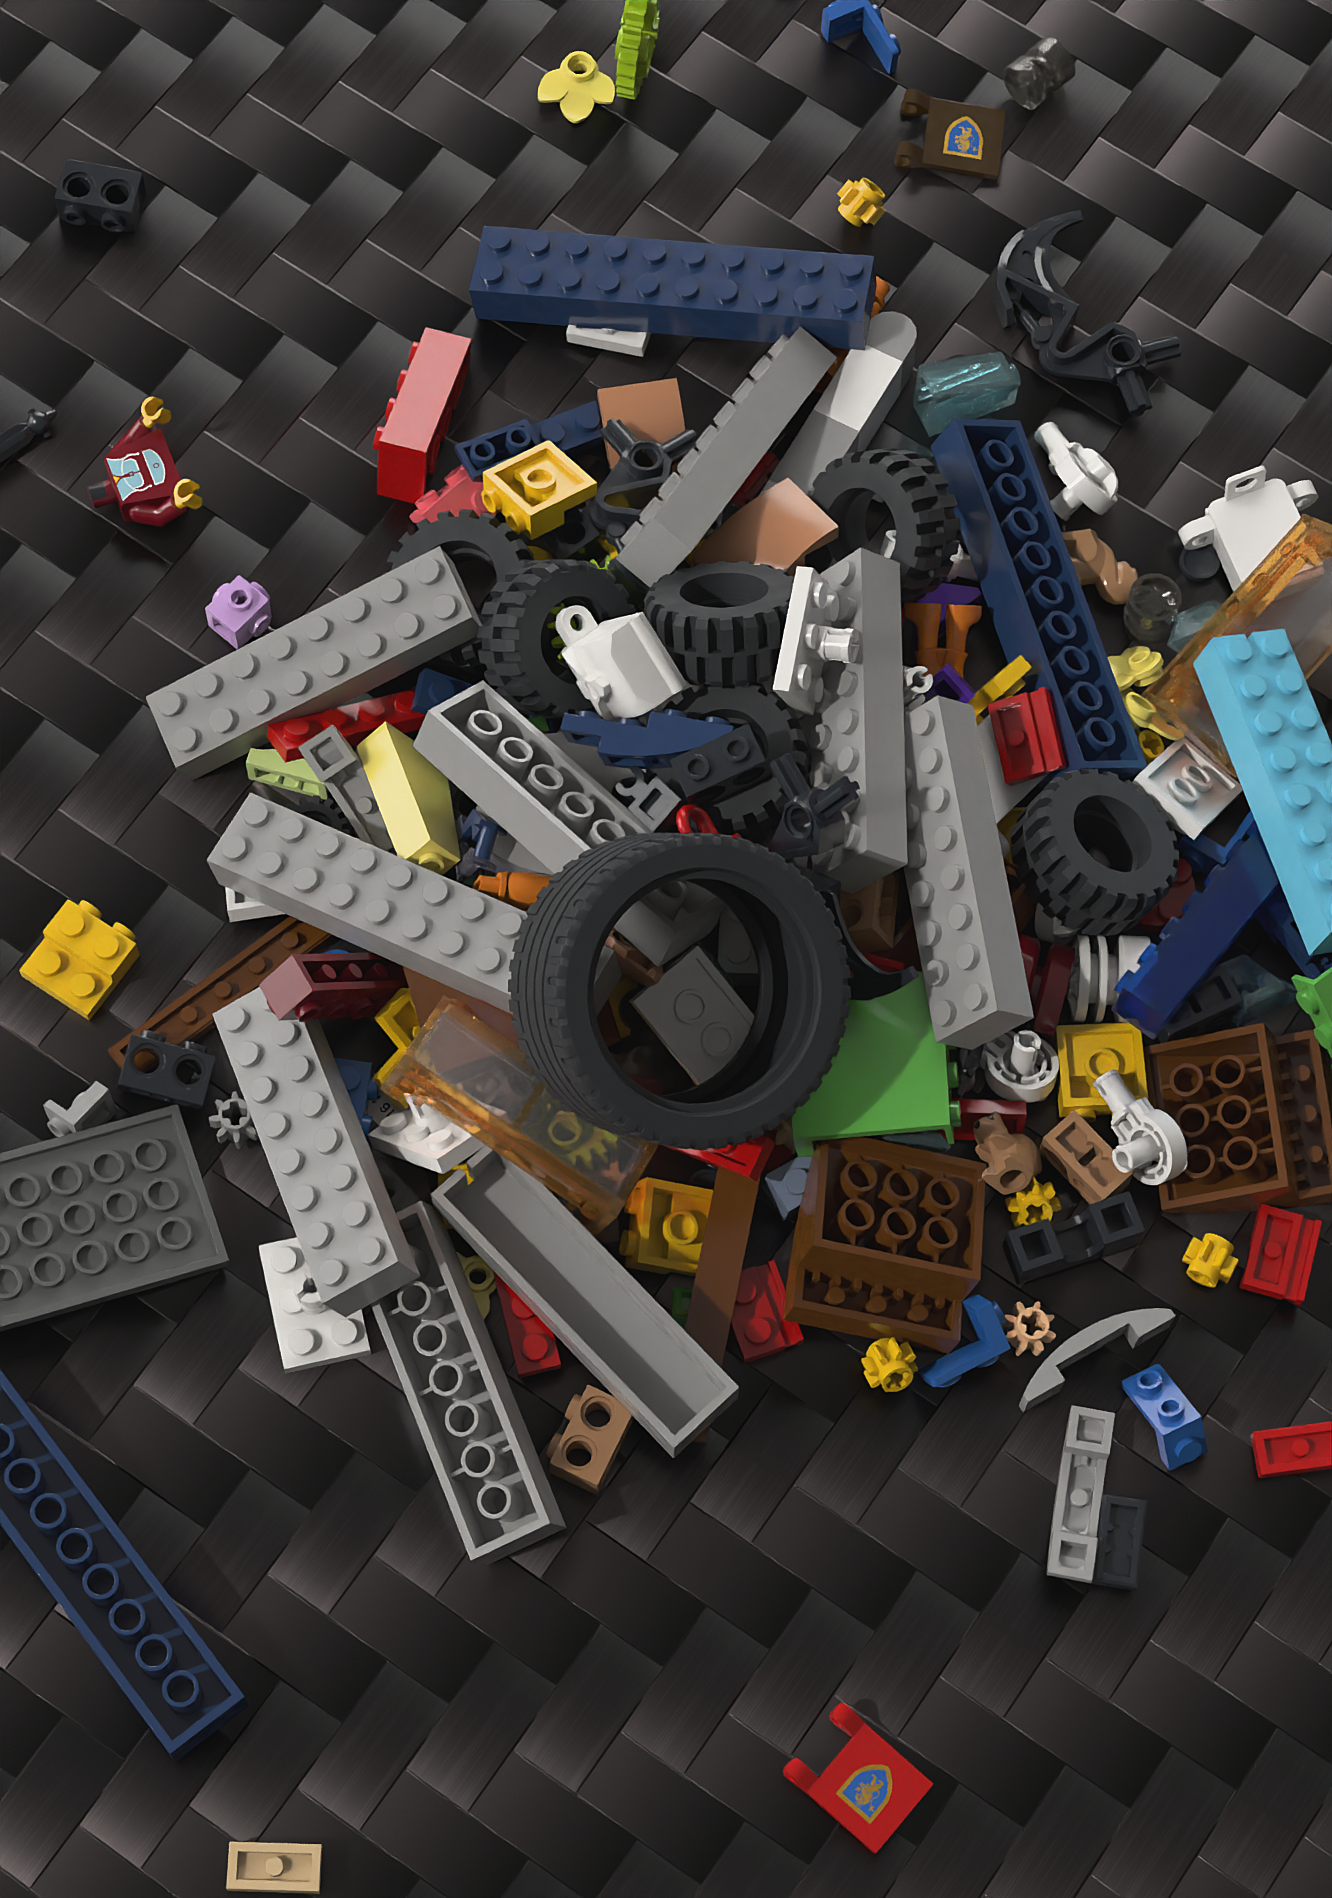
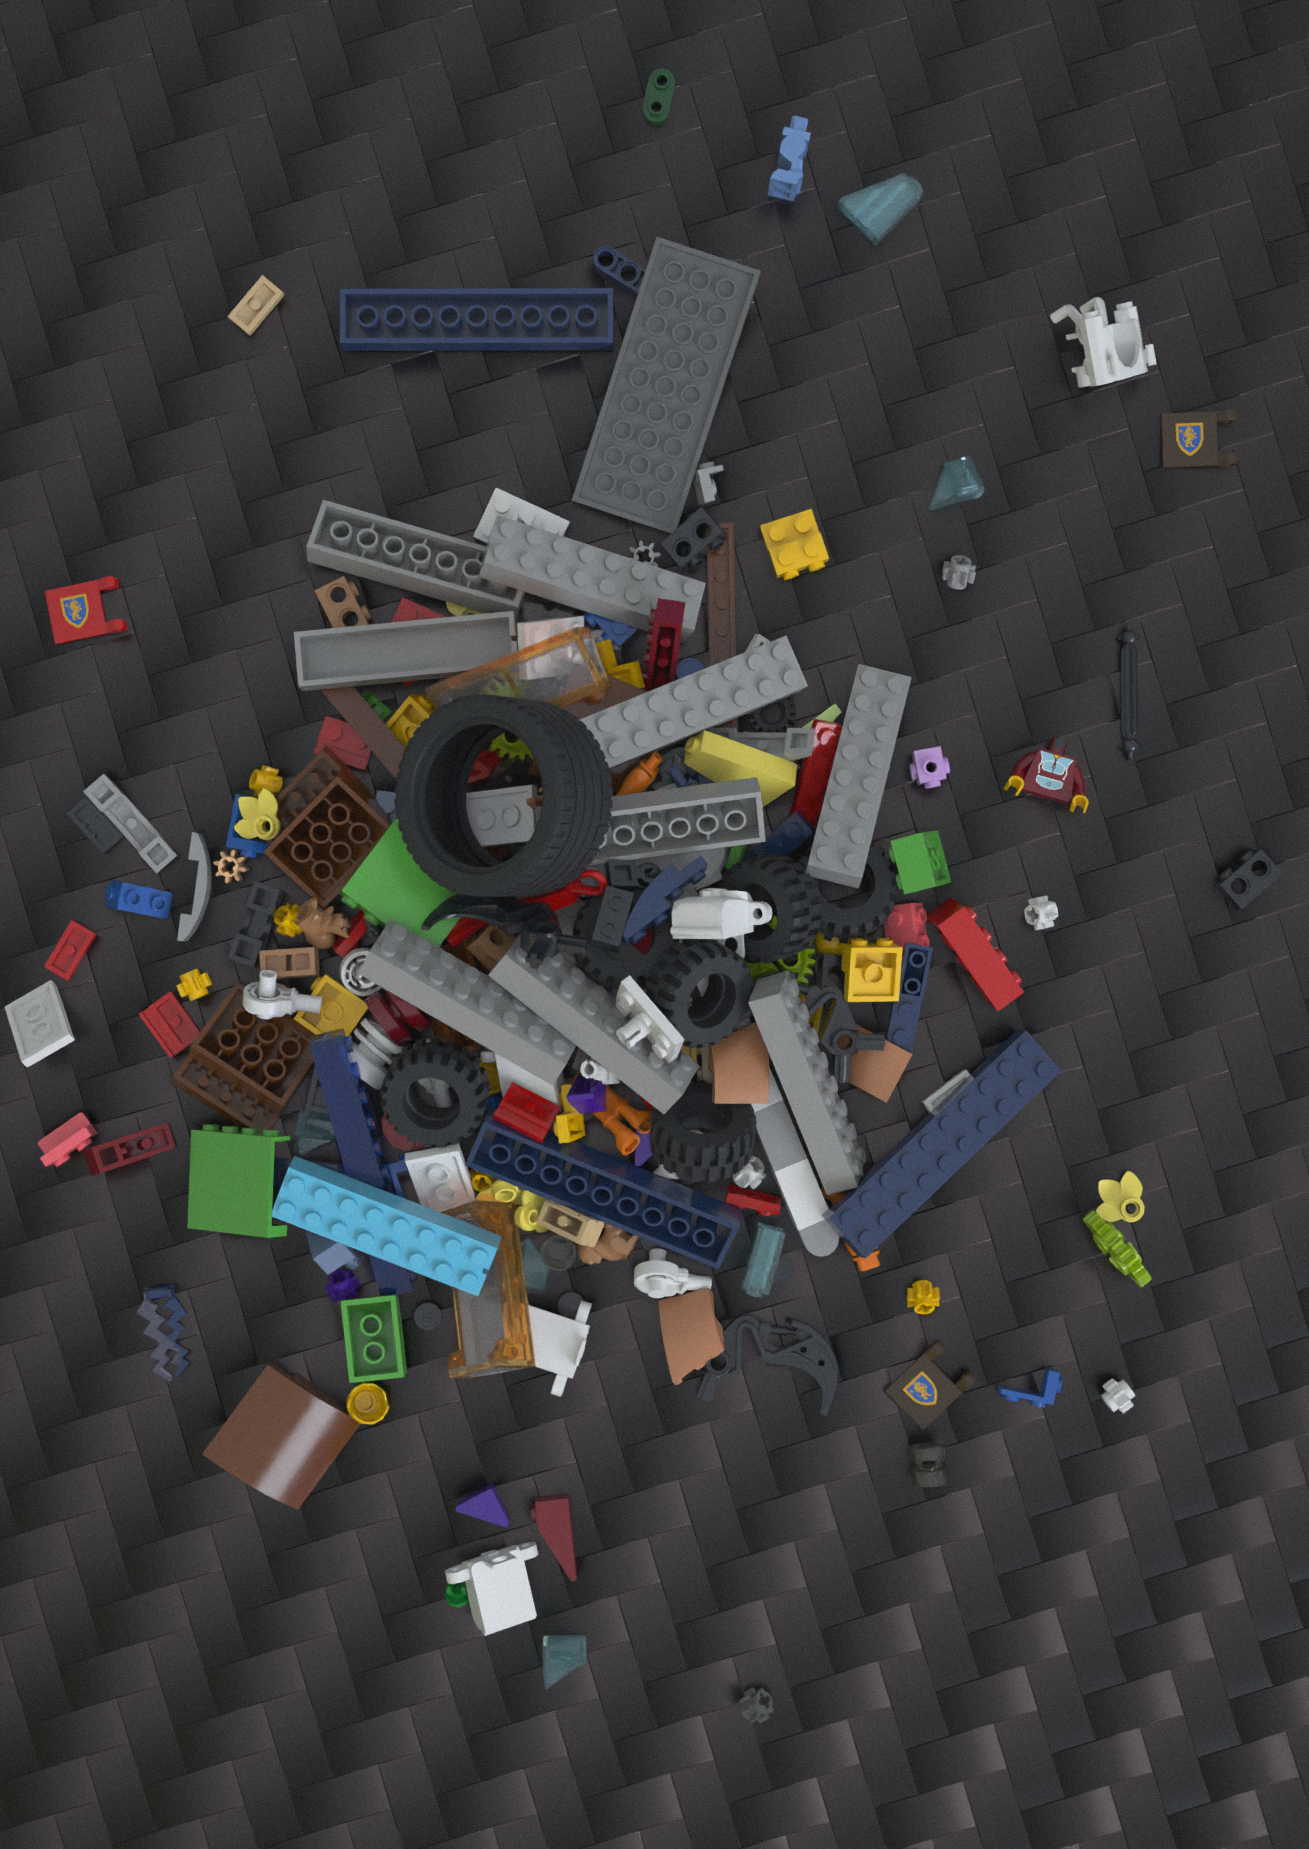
camera: 130 degrees right, 20 degrees up
none -> light yellow plate [234,789,280,840]
none -> tan brick [537,1199,604,1247]
none -> nougat slope [658,1288,724,1385]
none -> red plate [725,1184,781,1216]
none -> bright green brick [889,830,951,894]
none -> white gear [1024,895,1058,930]

